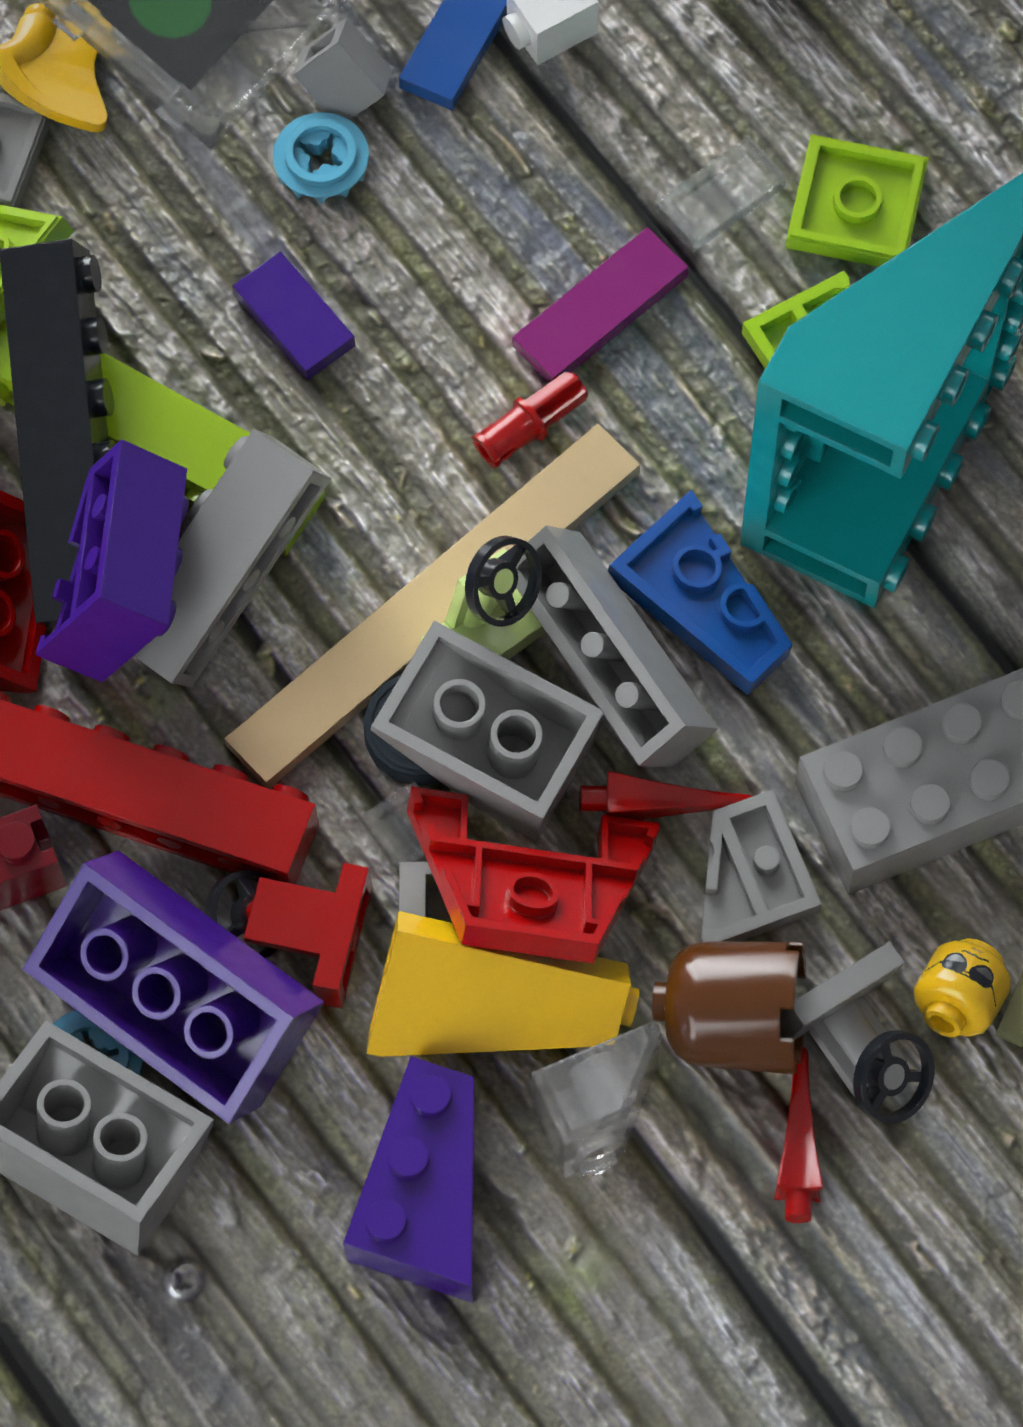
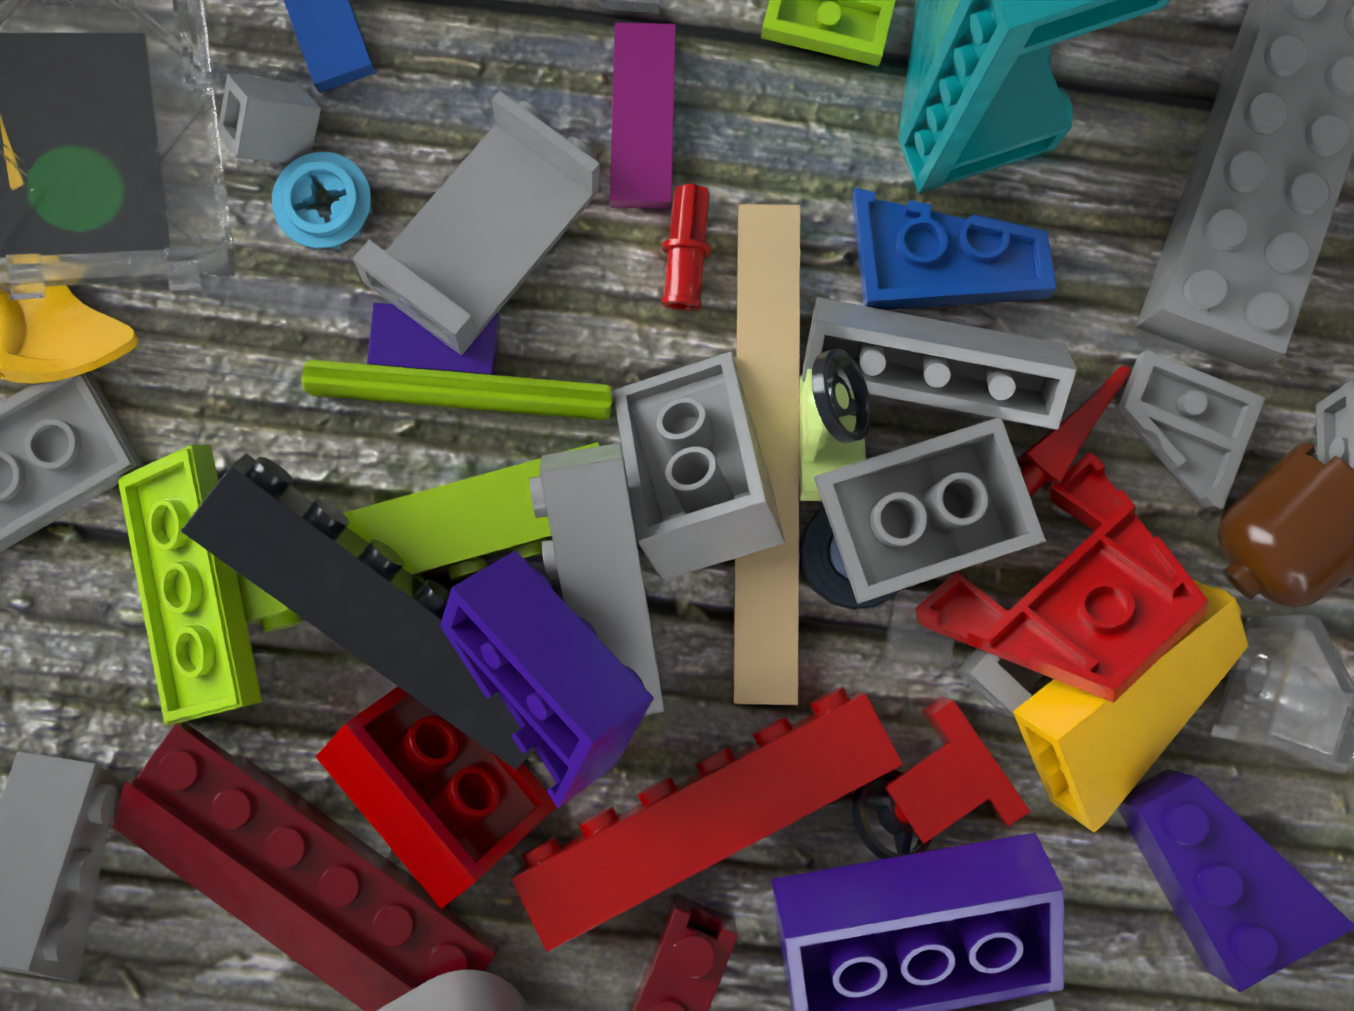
camera: 50 degrees left, 15 degrees up
none -> lime axle [302,360,613,420]
none -> light grey panel [352,91,600,356]
none -> light grey slope [613,351,785,581]

